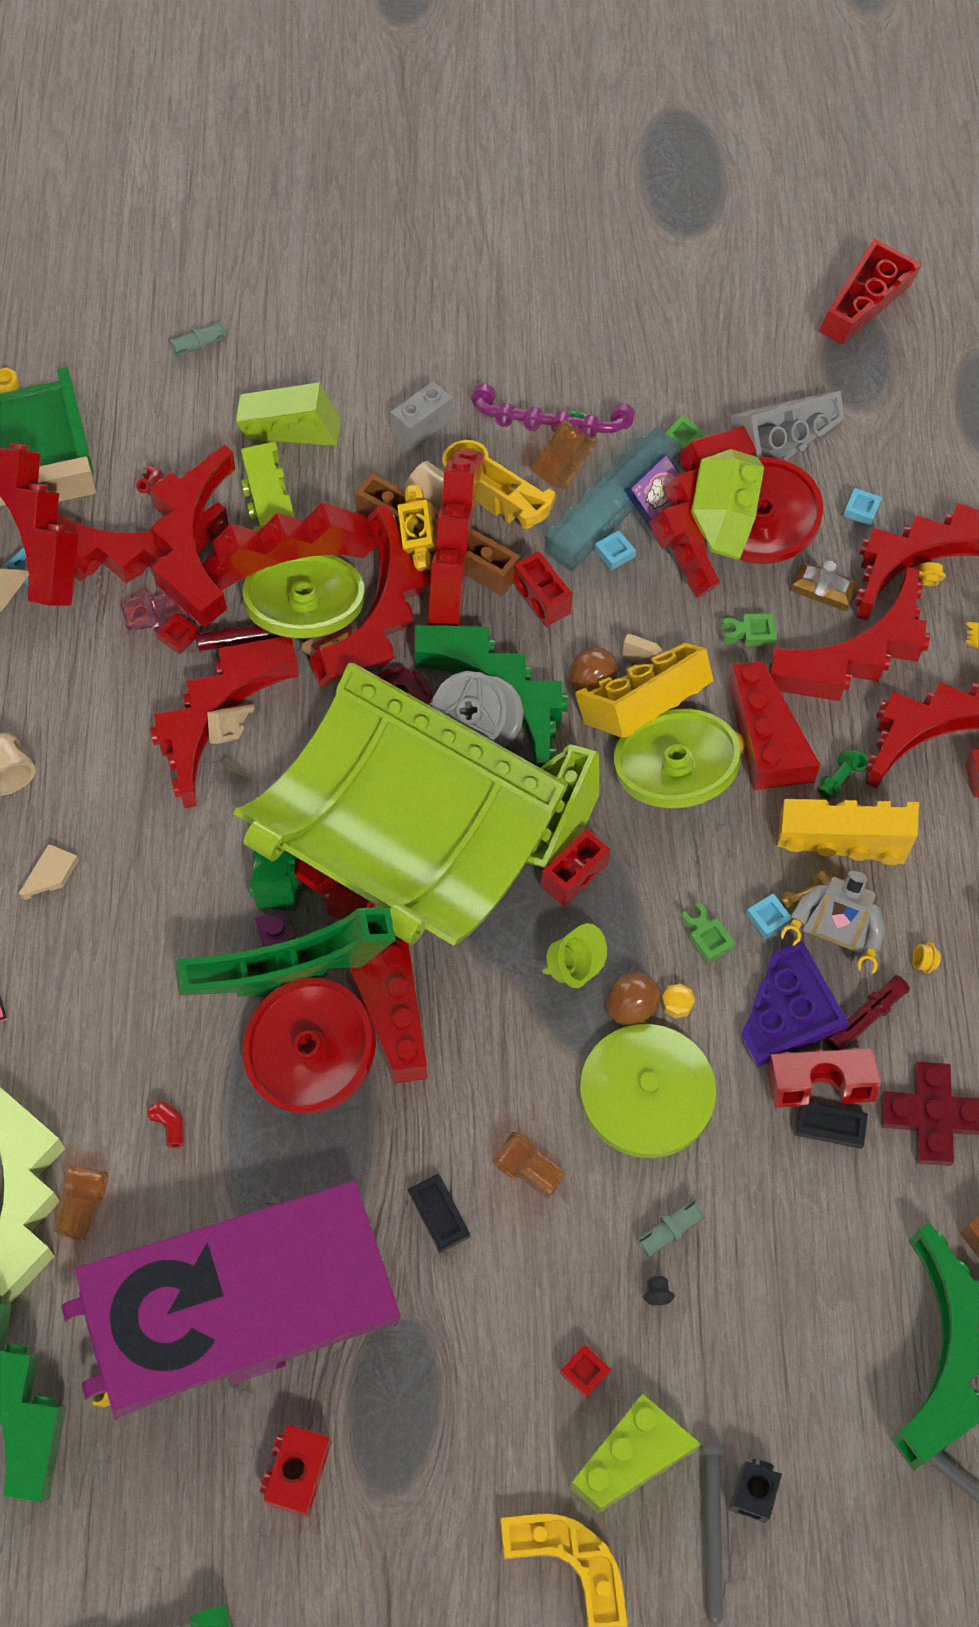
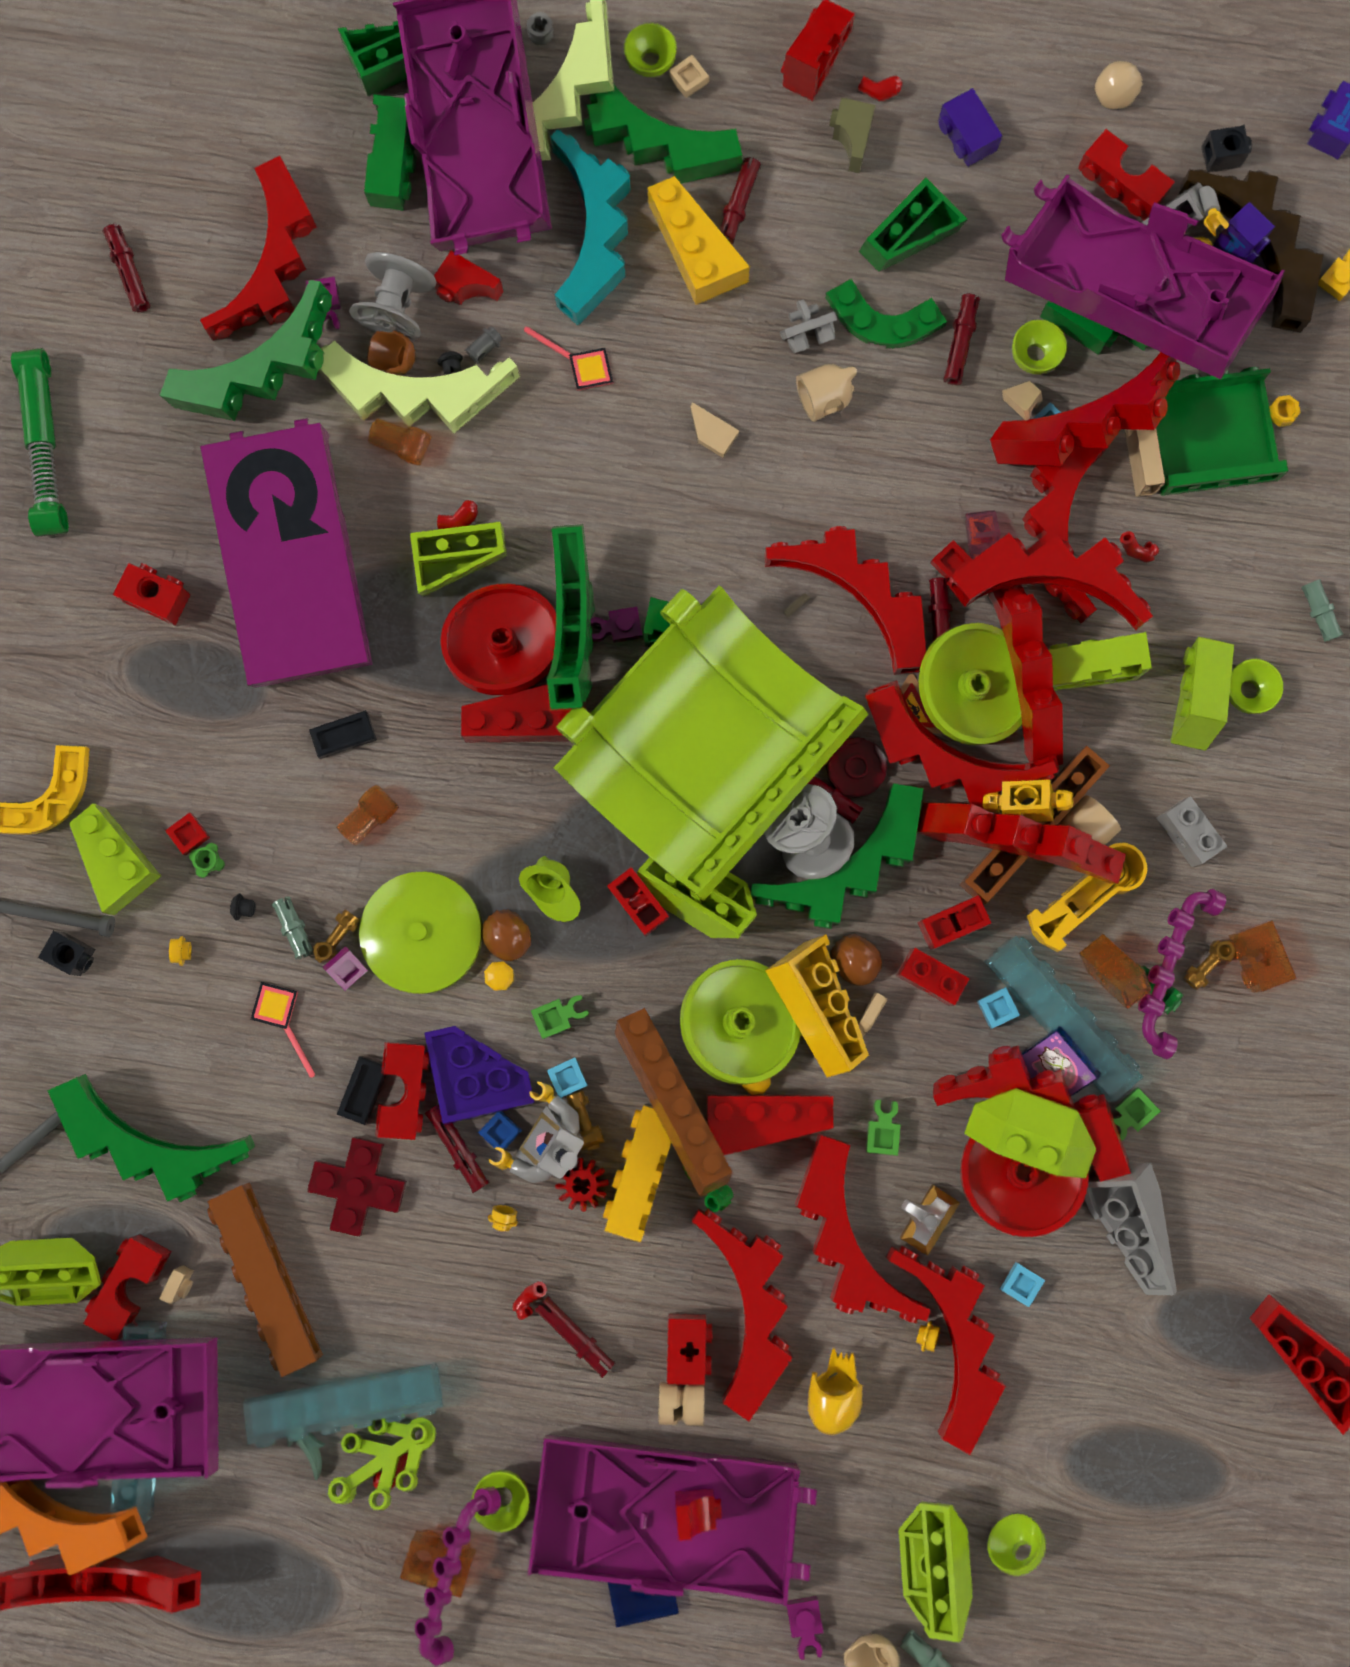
camera: 105 degrees right, 20 degrees up
tan tile [207,704,255,744] -> none
none -> yellow plate [169,936,192,966]
none -> bright green plate [189,843,225,878]
none -> piece [250,982,315,1078]
none -> pearl gold bar [313,909,360,964]
none -> plate [323,946,368,991]
none -> lime wedge [410,522,507,597]
none -> blue tile [478,1111,523,1154]
none -> red gear [555,1157,609,1212]
none -> dark orange brick [614,1008,733,1197]
none -> red brick [896,948,970,1006]
none -> pearl gold bar [1183,940,1235,990]
none -> clear orange brick [1228,920,1297,992]
none -> lime piece [1229,659,1283,714]

